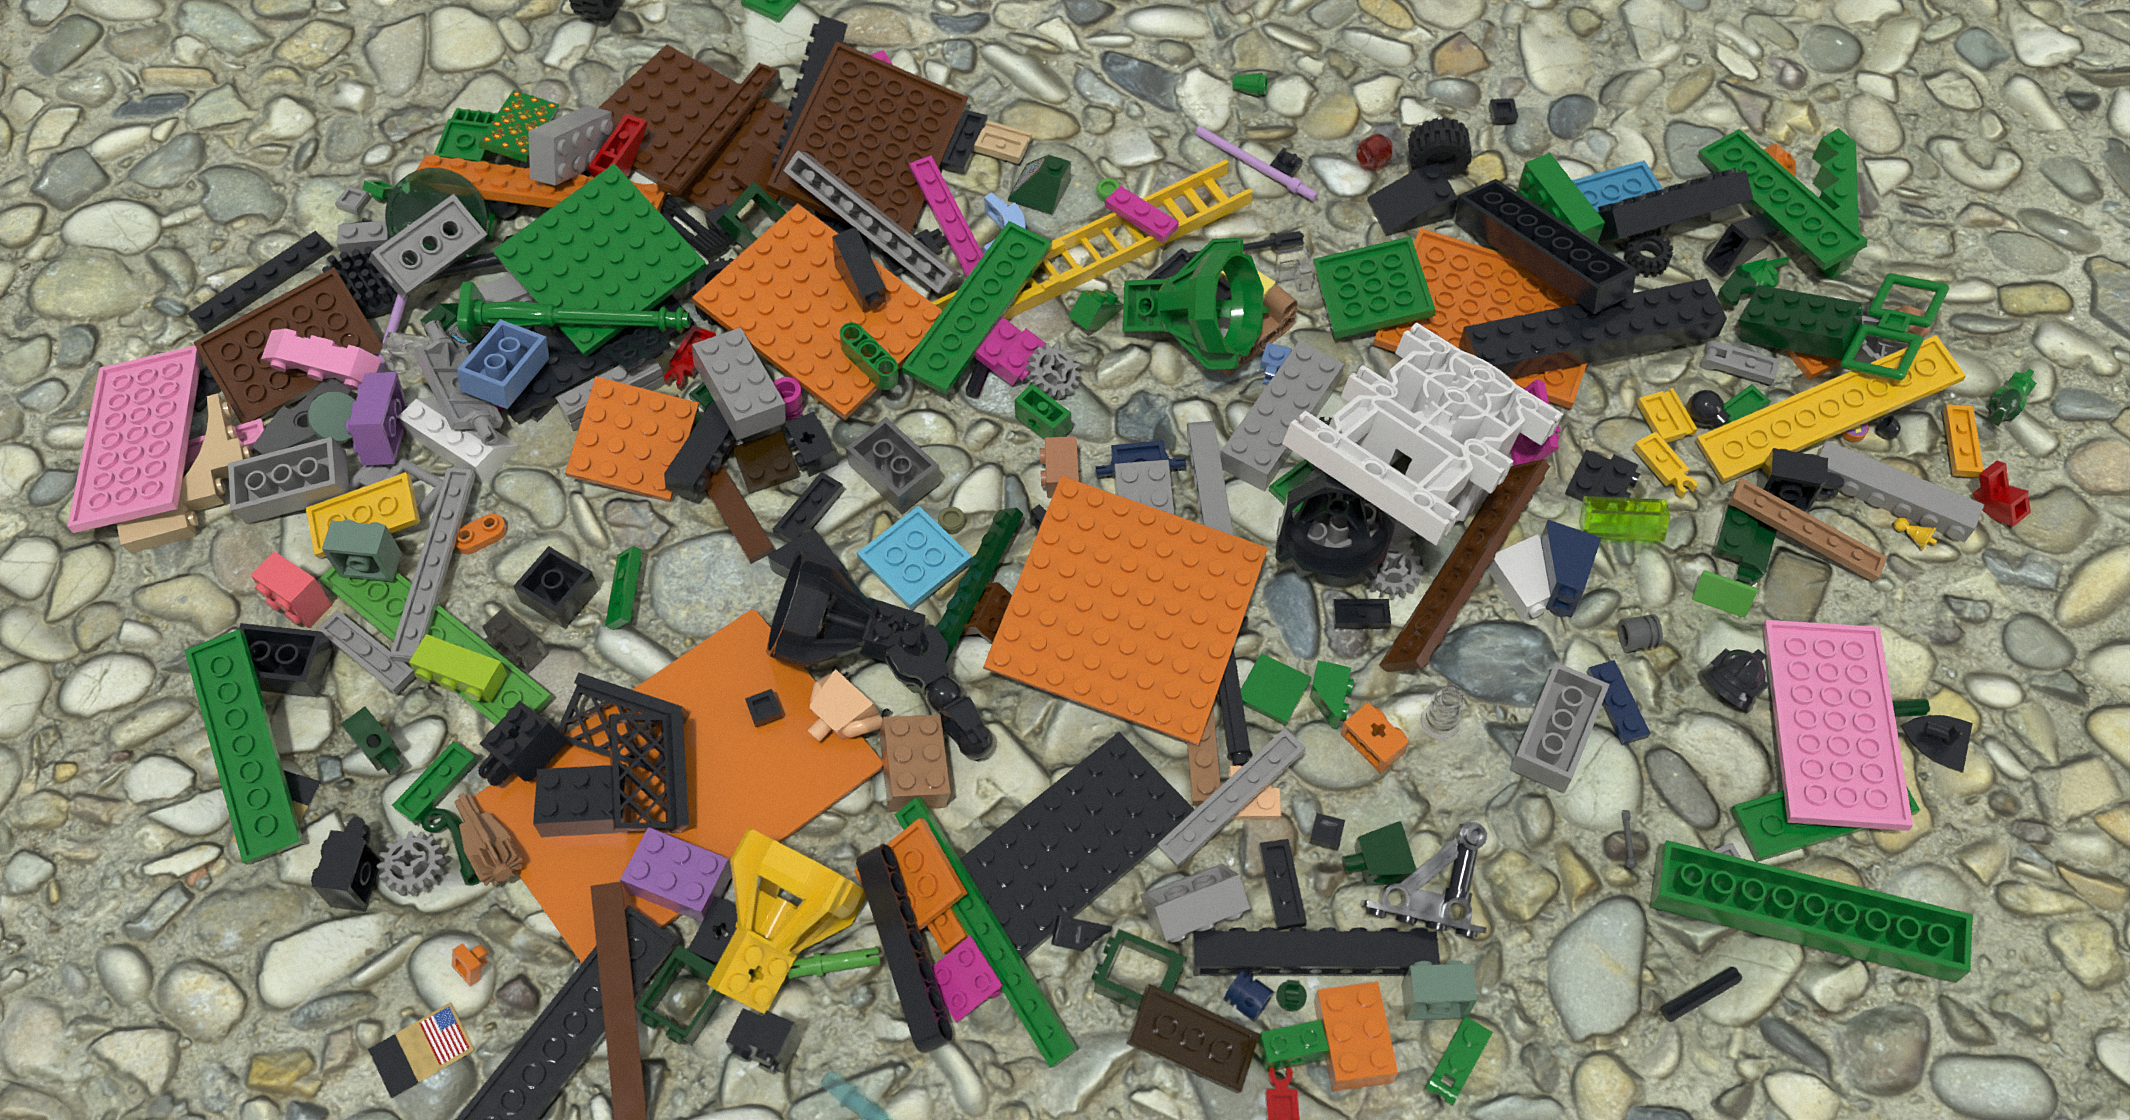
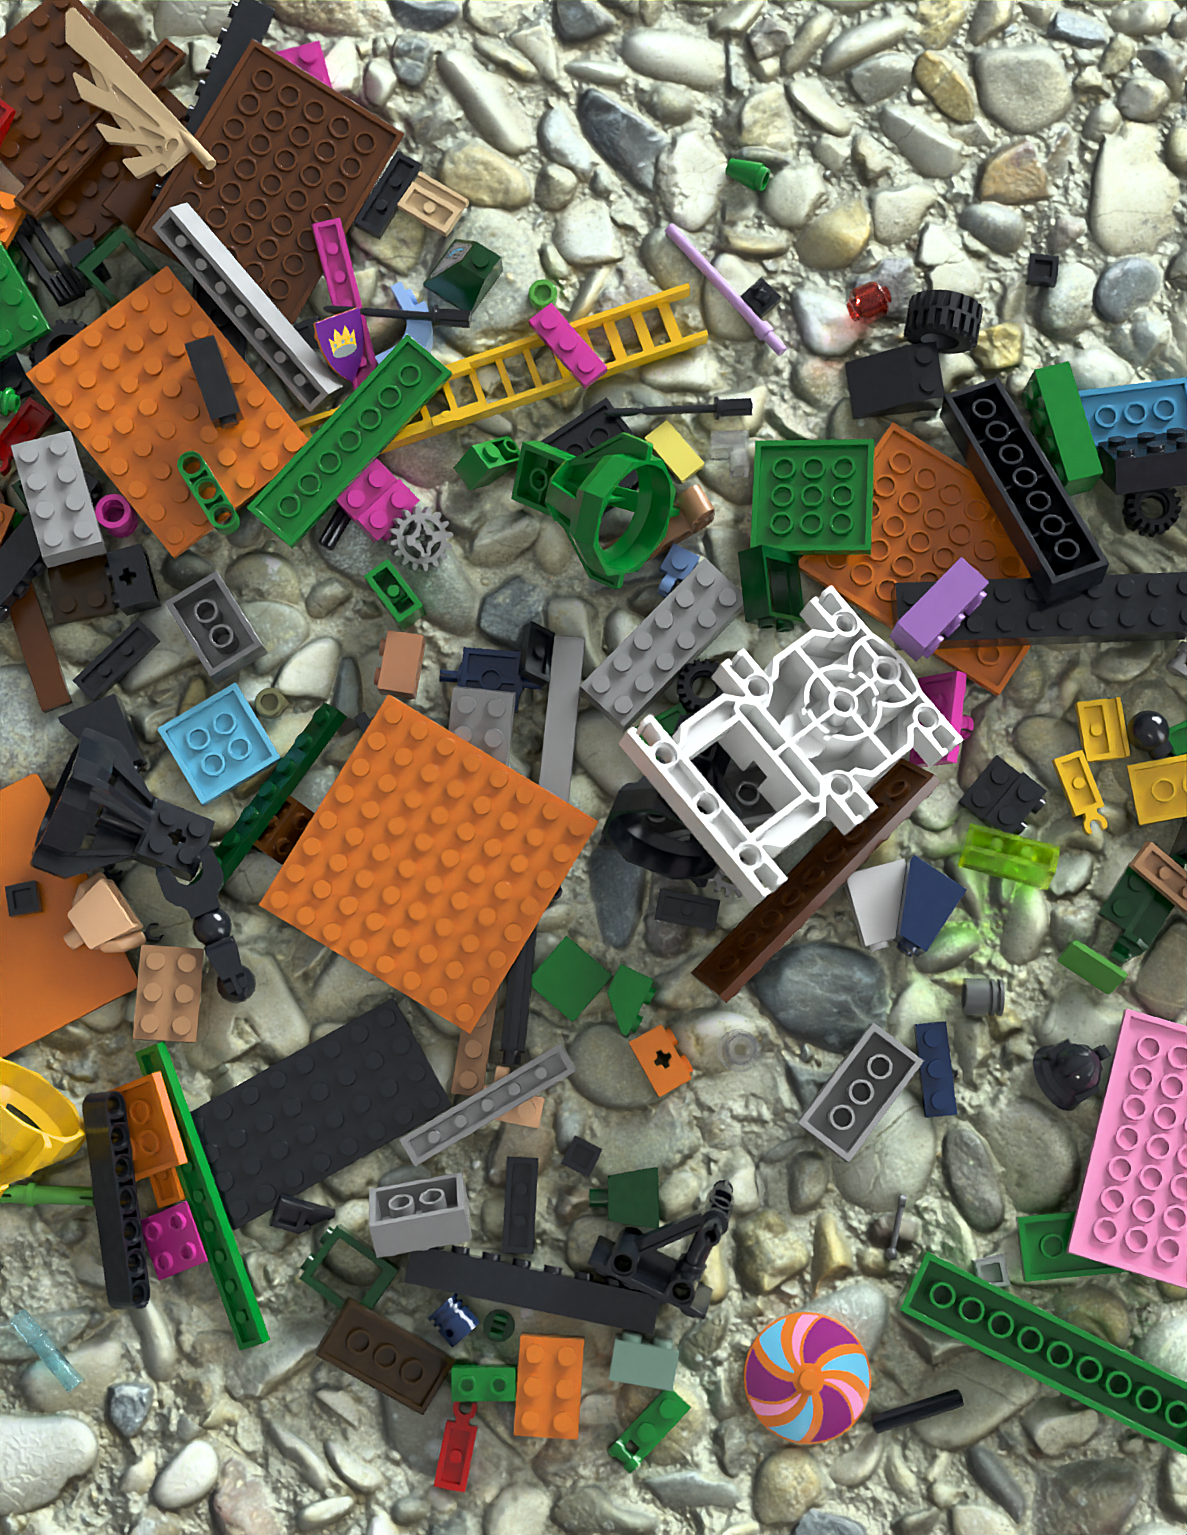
camera: 15 degrees right, 20 degrees up
none -> tan animal [65,7,216,179]
none -> dark purple shield [313,307,364,382]
none -> black piece [323,305,472,329]
none -> black plate [518,621,556,687]
none -> dark green window [738,545,805,633]
none -> dish [743,1312,871,1444]
none -> medium lavender brick [889,557,989,662]

